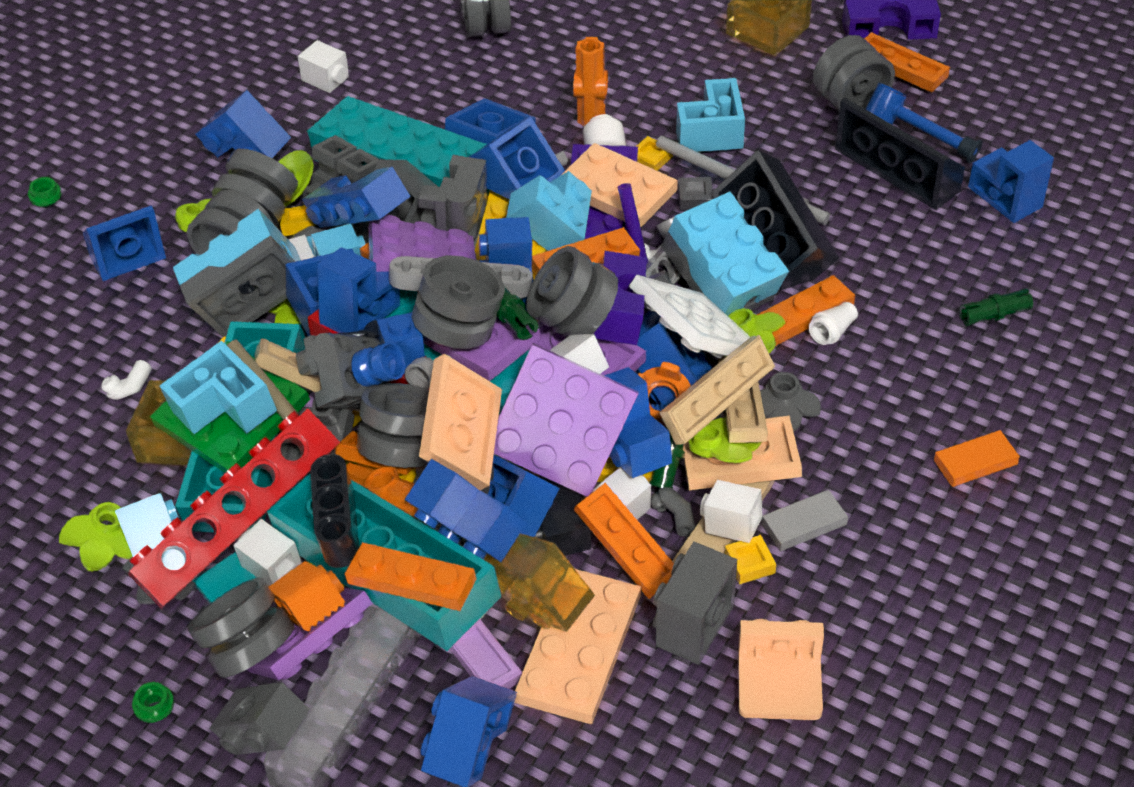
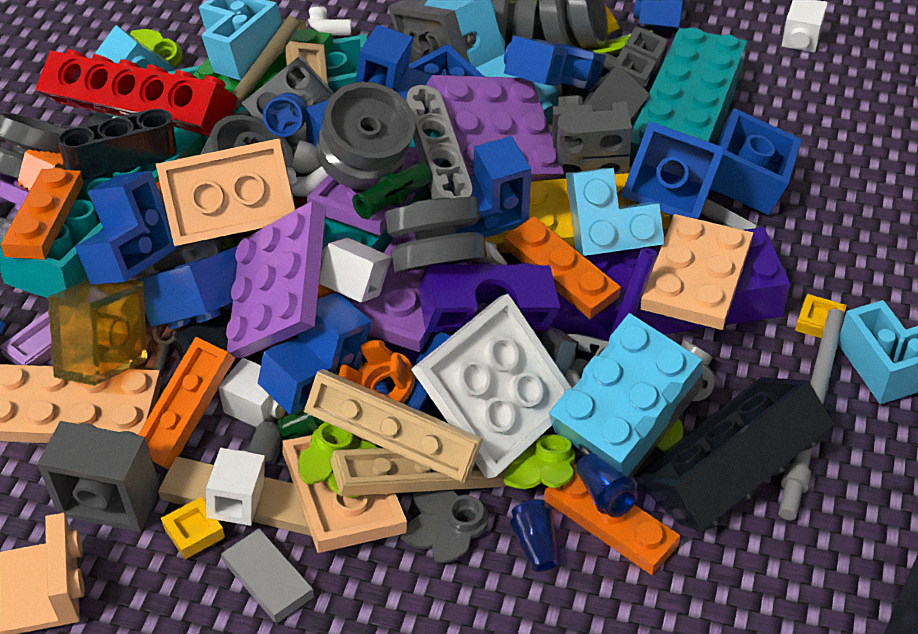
camera: 75 degrees right, 0 degrees up
orange piece [573,37,608,127] -> none
white head [583,114,626,146] -> none
flat silver plate [678,177,714,210] -> none
white cone [809,302,858,345] -> none
none -> clear blue cone [510,499,559,572]
none -> clear blue cone [575,453,638,518]

